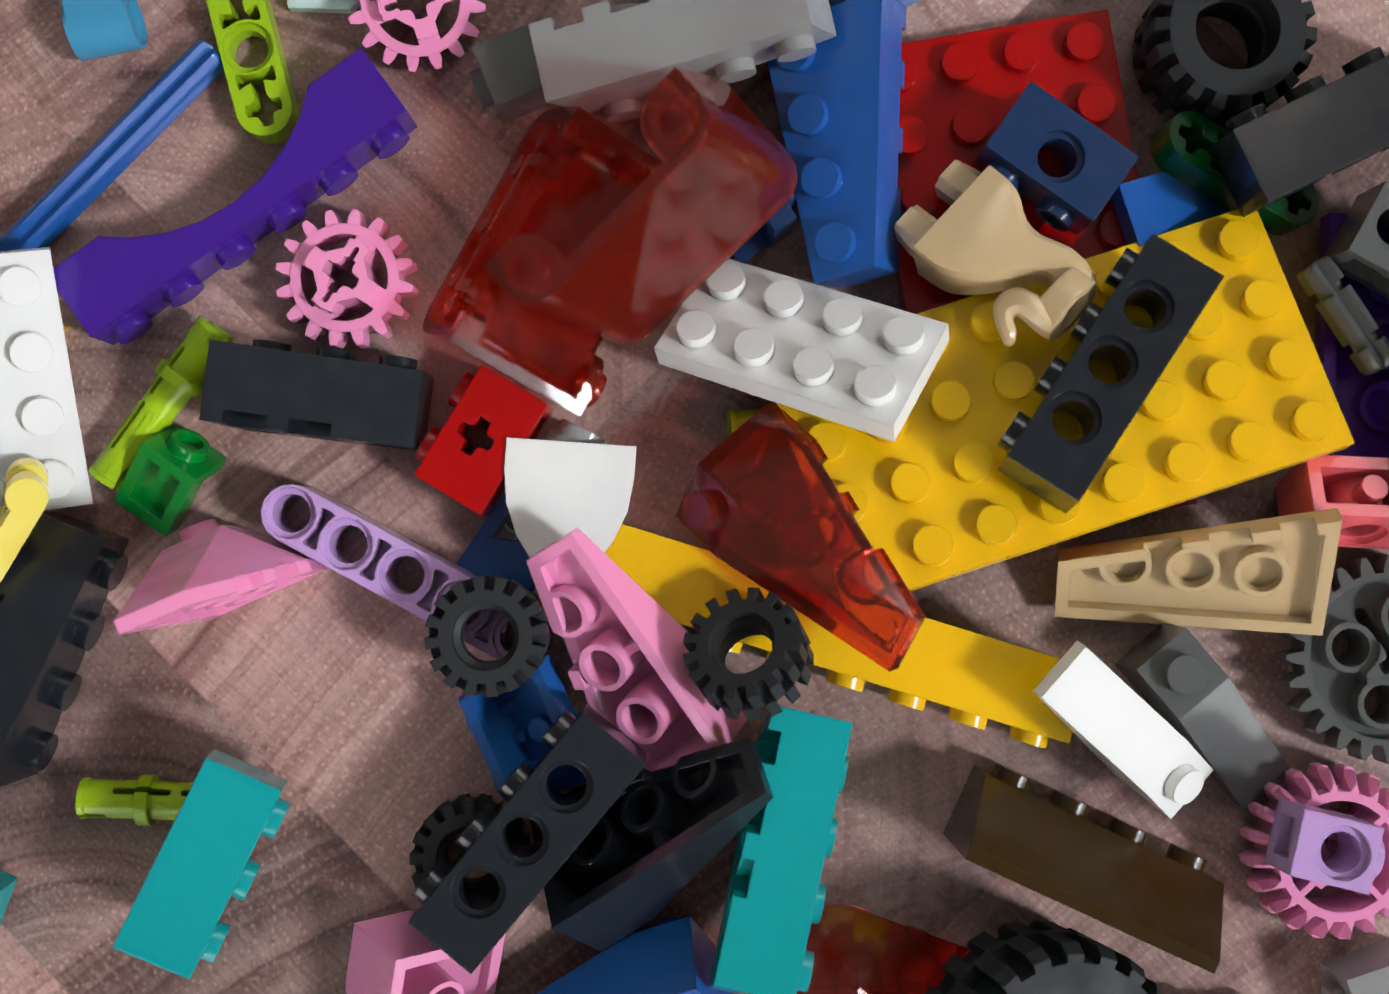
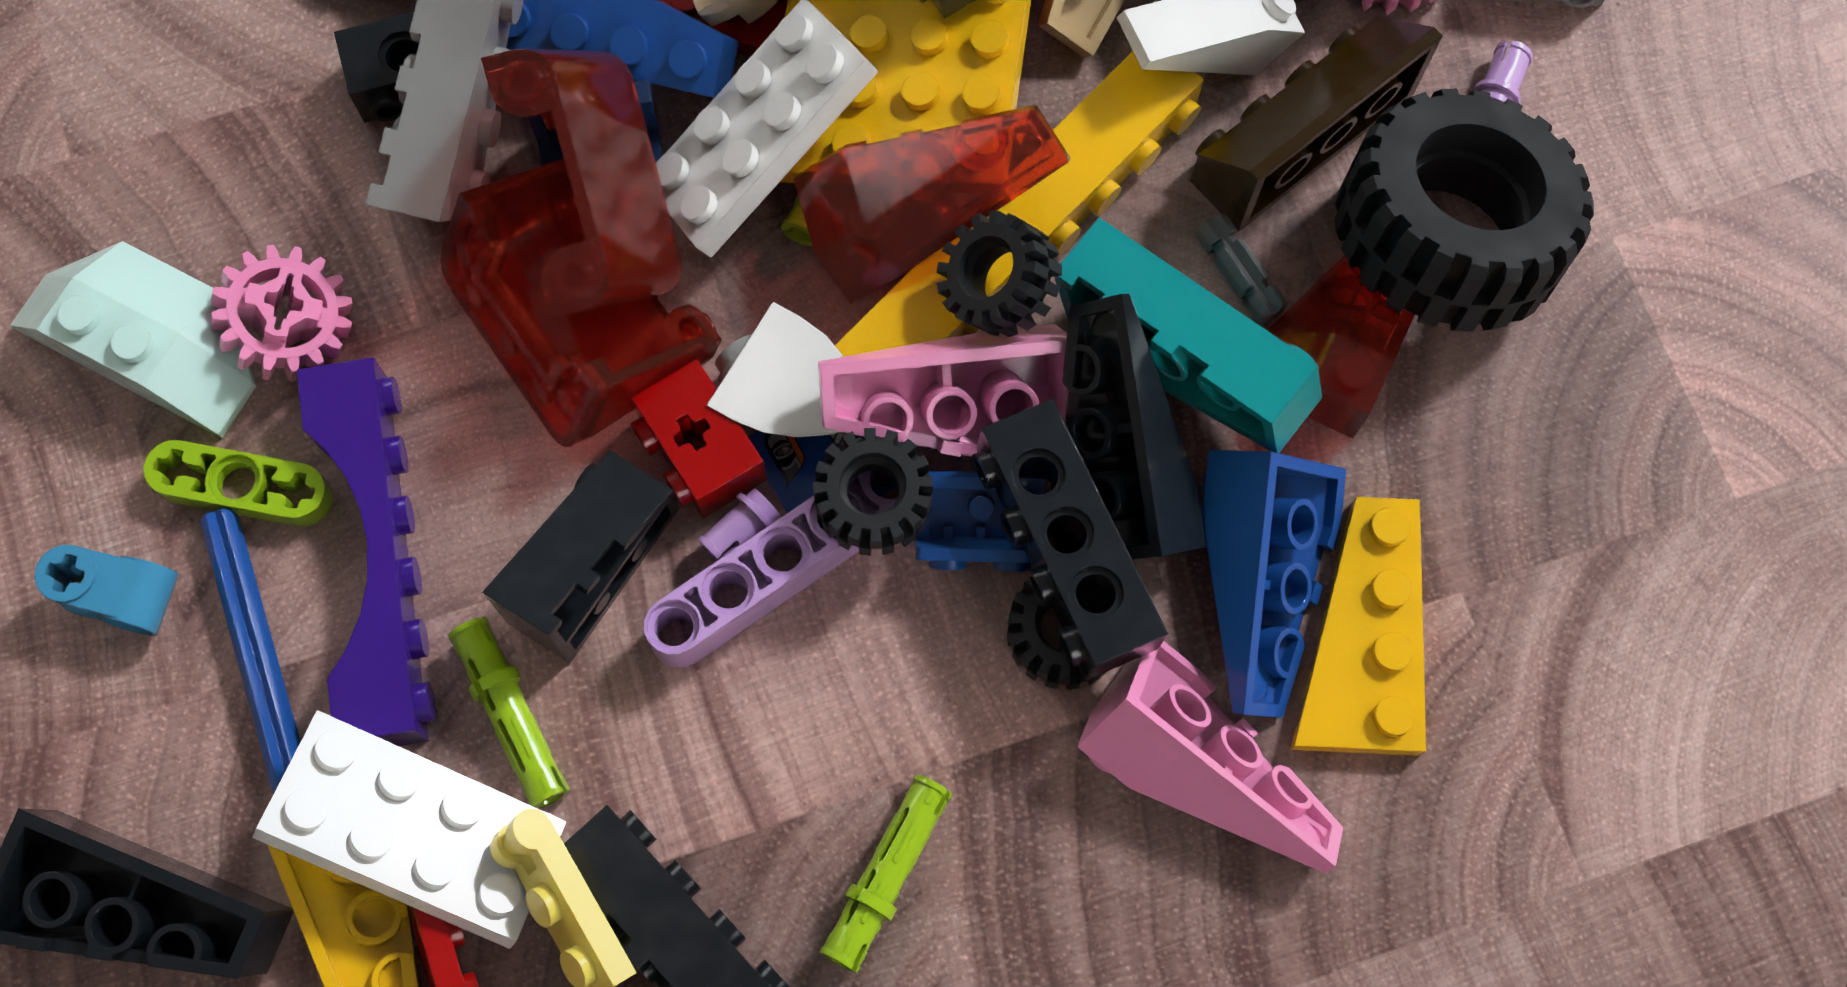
camera: 60 degrees left, 15 degrees down
teal wedge [112,749,291,980] -> none
bright pink wedge [113,519,327,634] -> none
green bracket [114,424,226,536] -> none
bright pink gear [275,209,418,350] -> none
dark grey brick [469,18,551,123] -> none
none -> lavender pin [697,488,780,561]
none -> dark grey axle [1197,213,1287,325]

